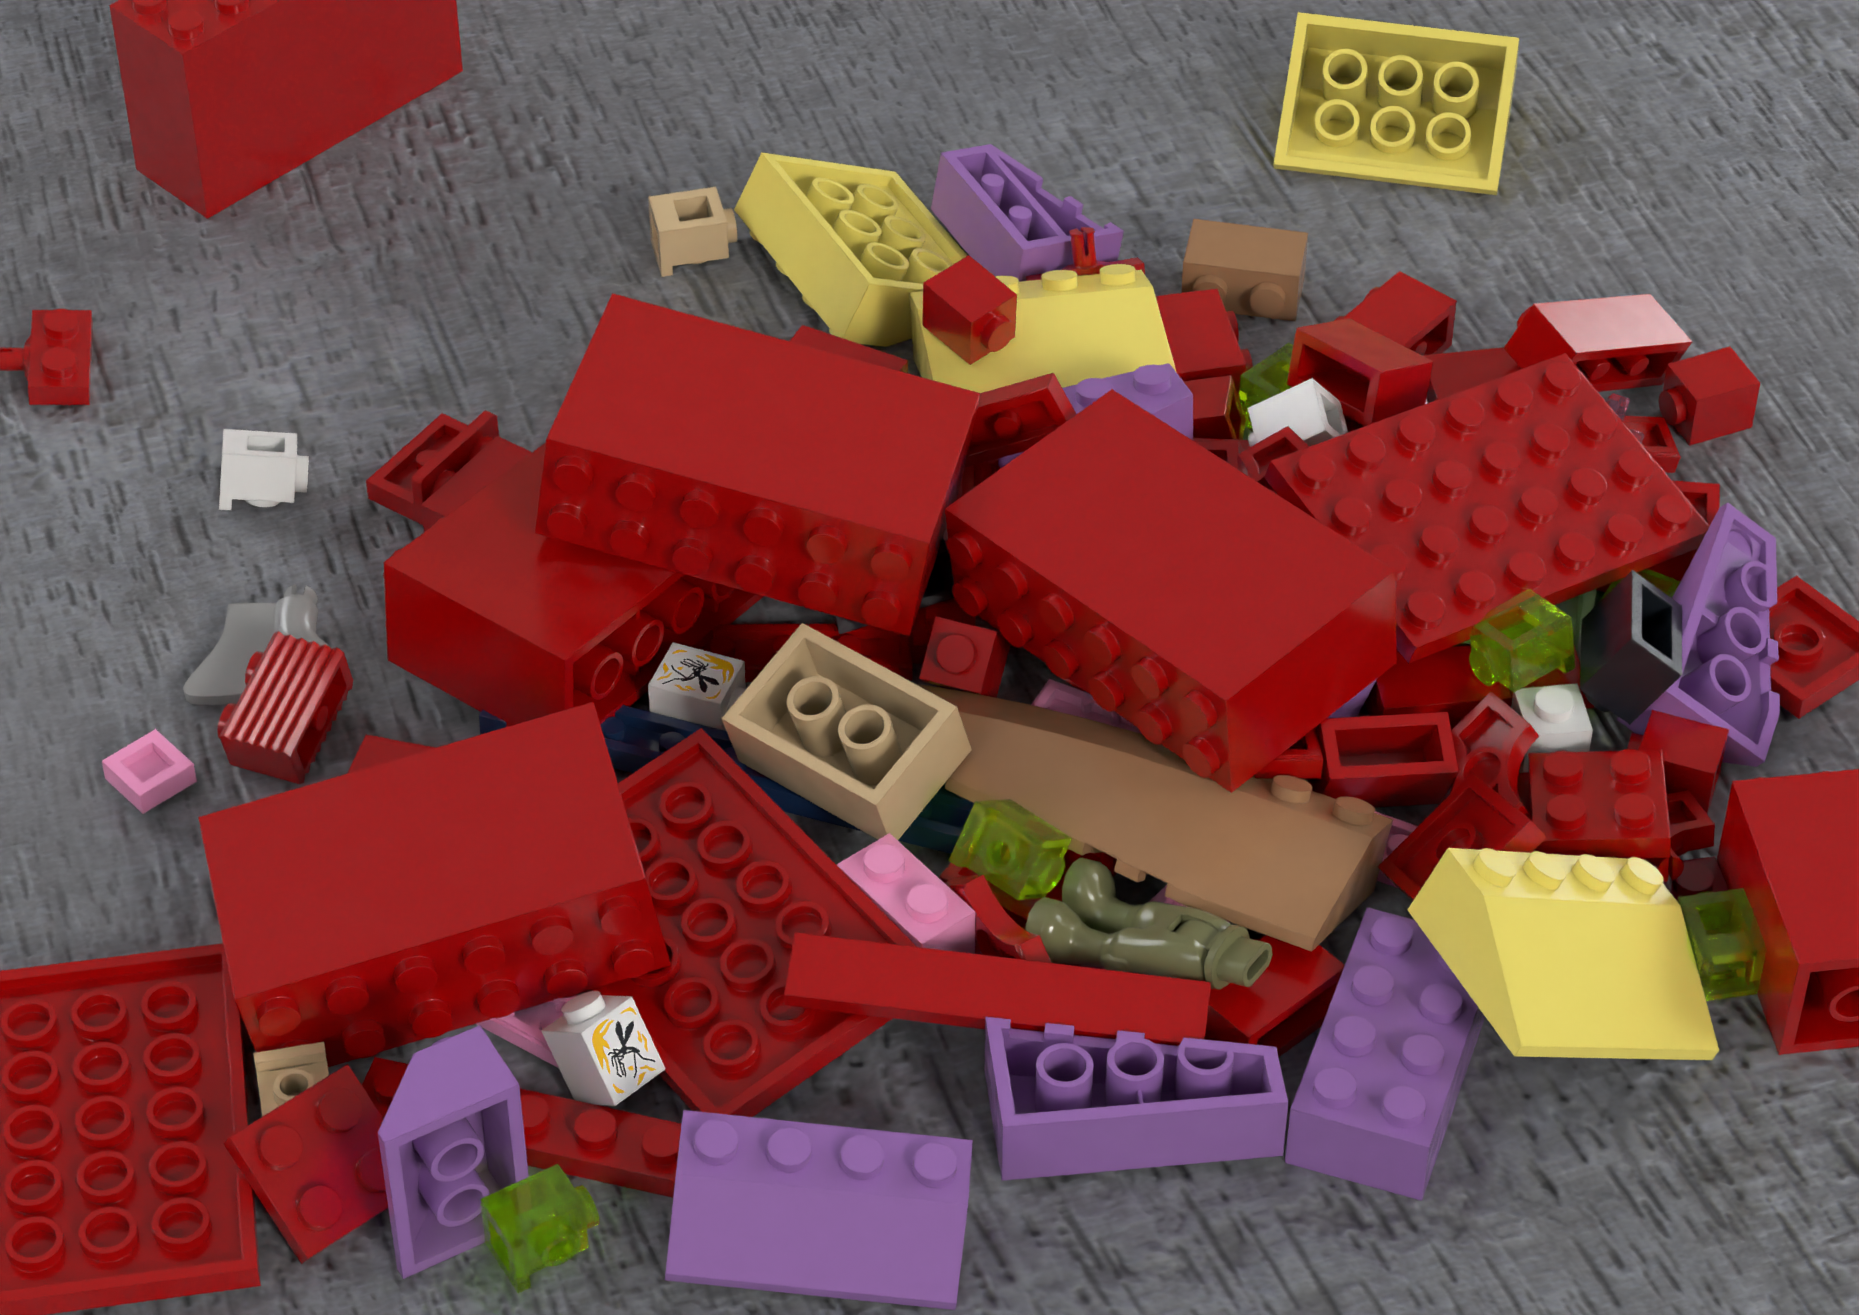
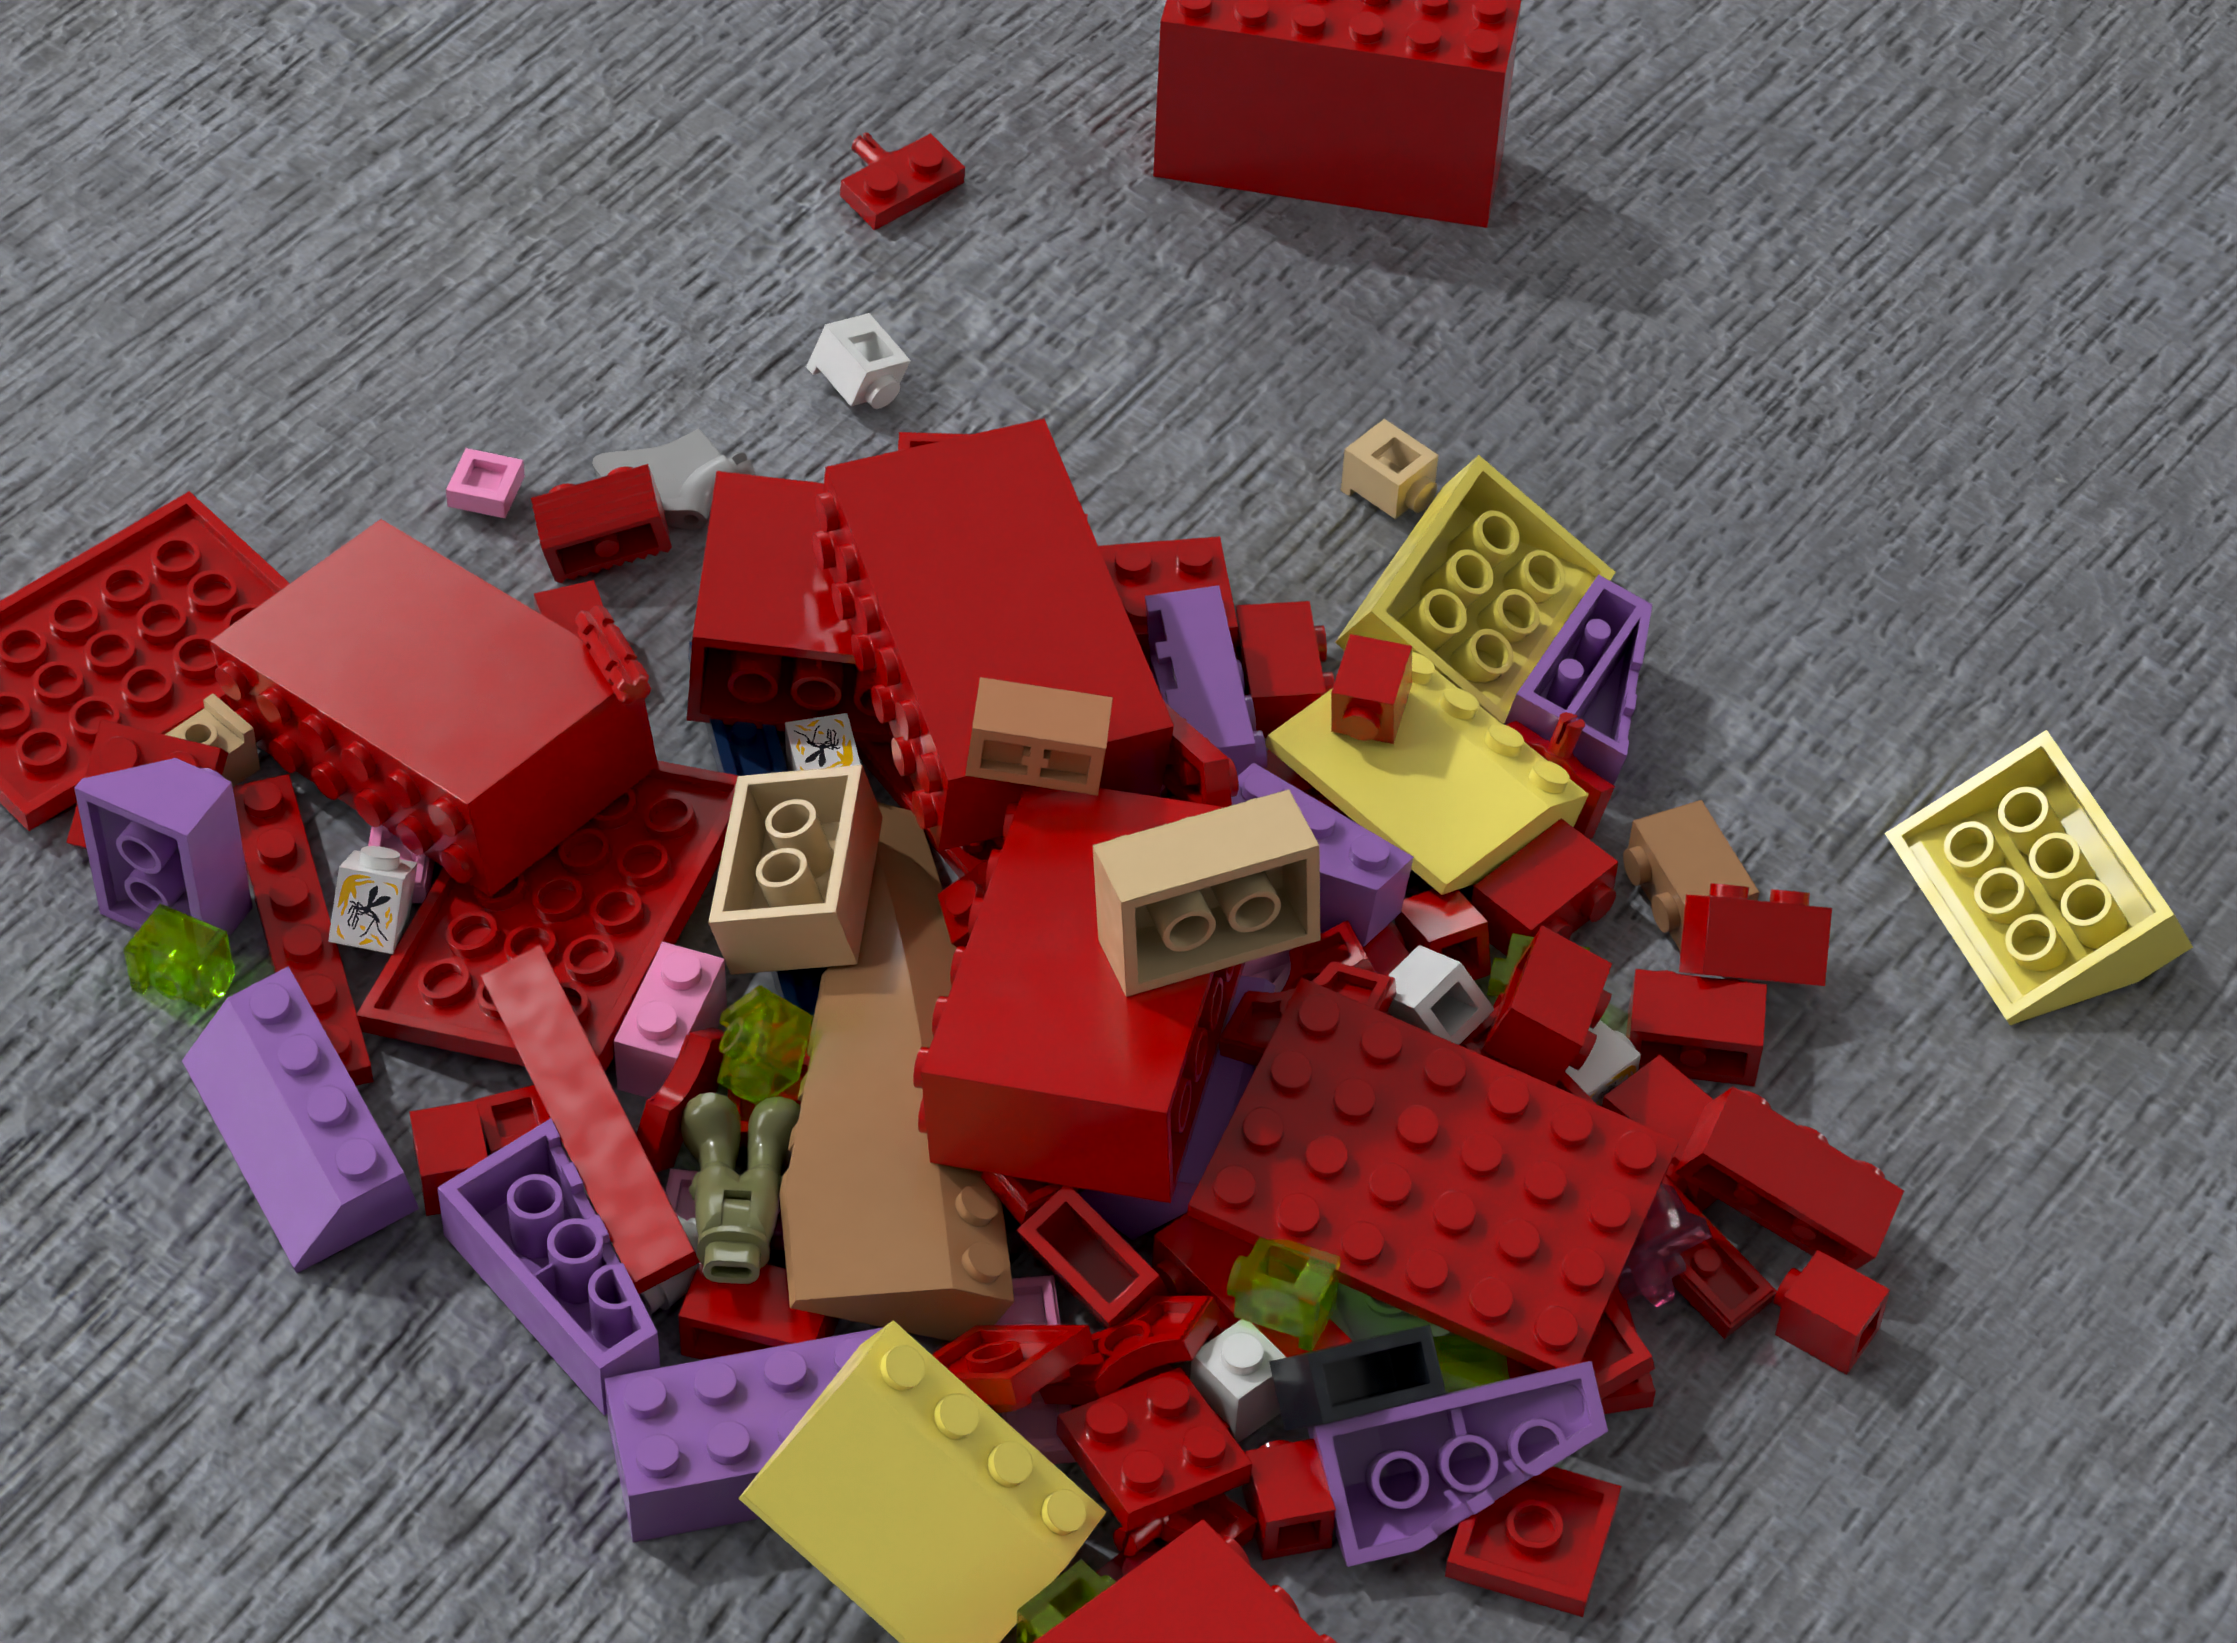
camera: 55 degrees right, 5 degrees up
none -> red brick [409,1100,488,1216]
none -> red plate [475,1085,551,1156]
none -> red axle [575,605,651,705]
none -> nougat hinge [965,677,1113,796]
none -> tan brick [1093,789,1320,997]
none -> red brick [1679,883,1832,986]

